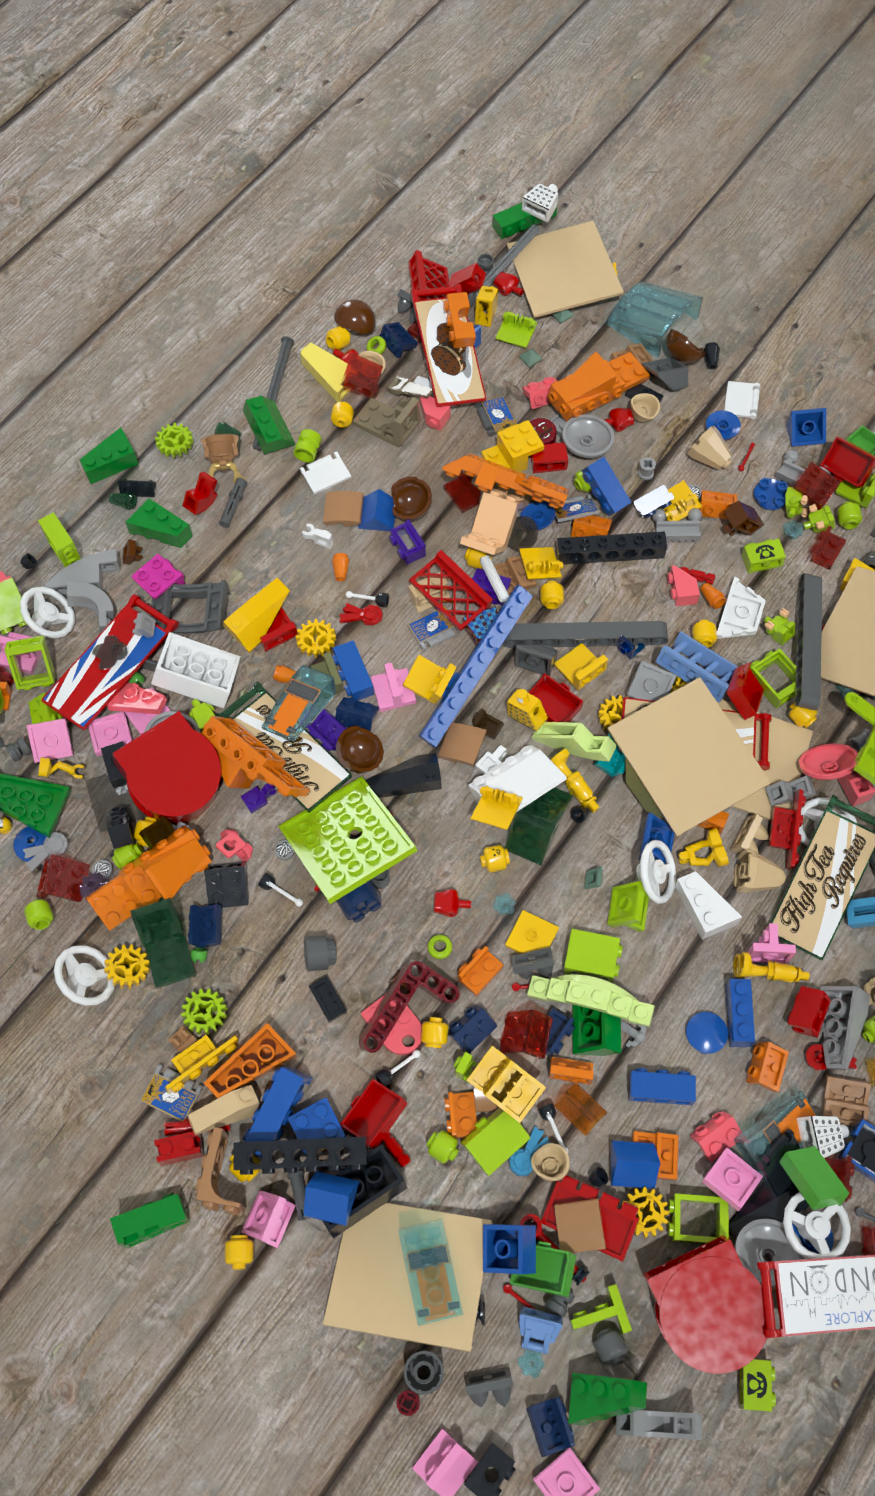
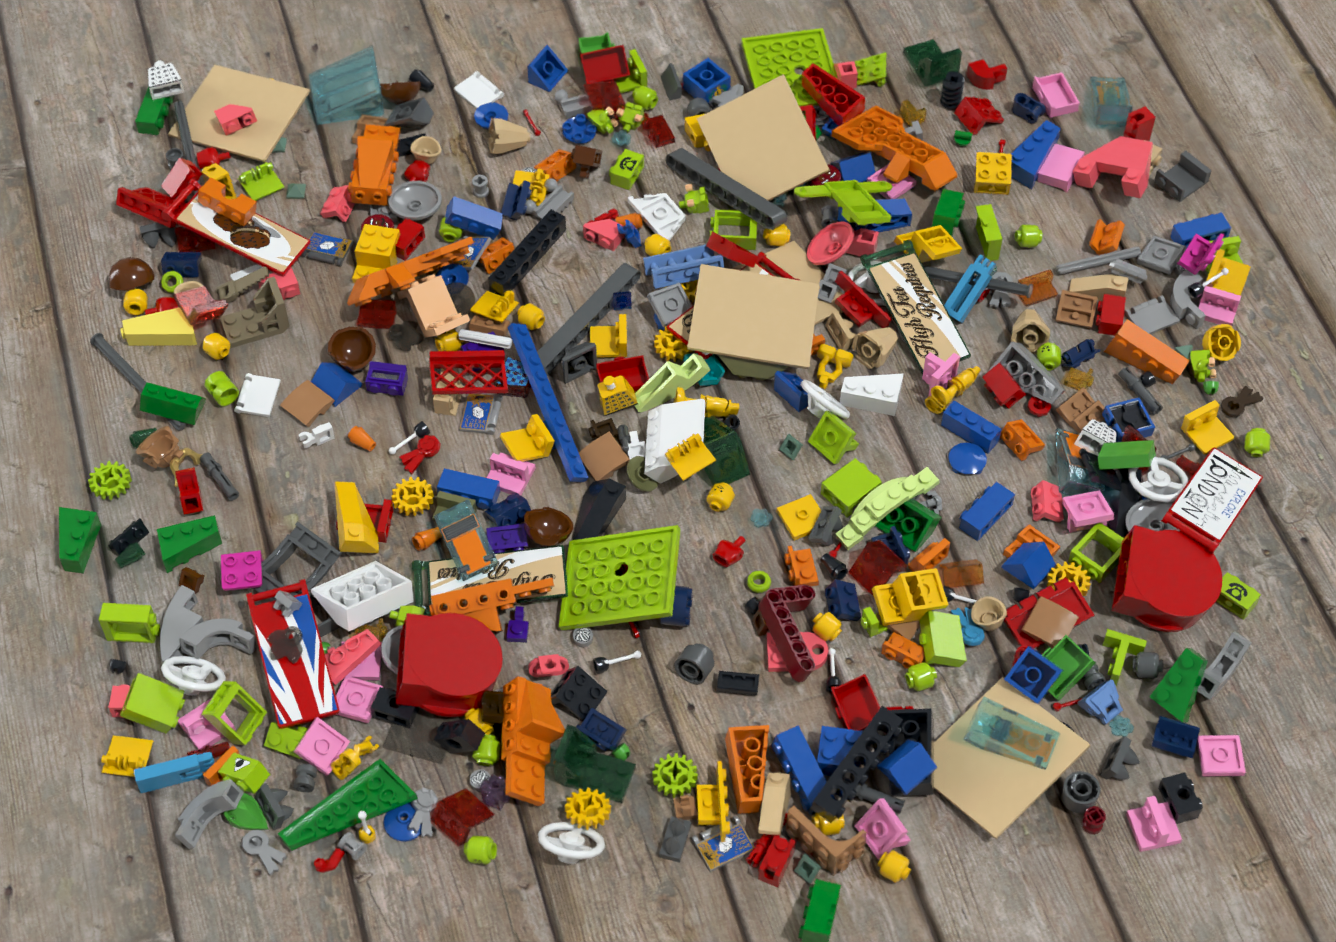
camera: 55 degrees left, 10 degrees down
none -> coral slope [214,104,257,136]
none -> clear yellow bracket [355,618,387,642]
none -> clear smoke plate [388,321,424,351]
none -> blue plate [617,220,642,248]
none -> dark grey axle [617,425,630,452]
none -> olive dish [627,456,659,492]
none -> dark grey tile [659,816,692,863]
none -> black hinge [745,597,760,614]
none -> sand green slope [794,854,821,884]
none -> black cone [820,553,848,580]

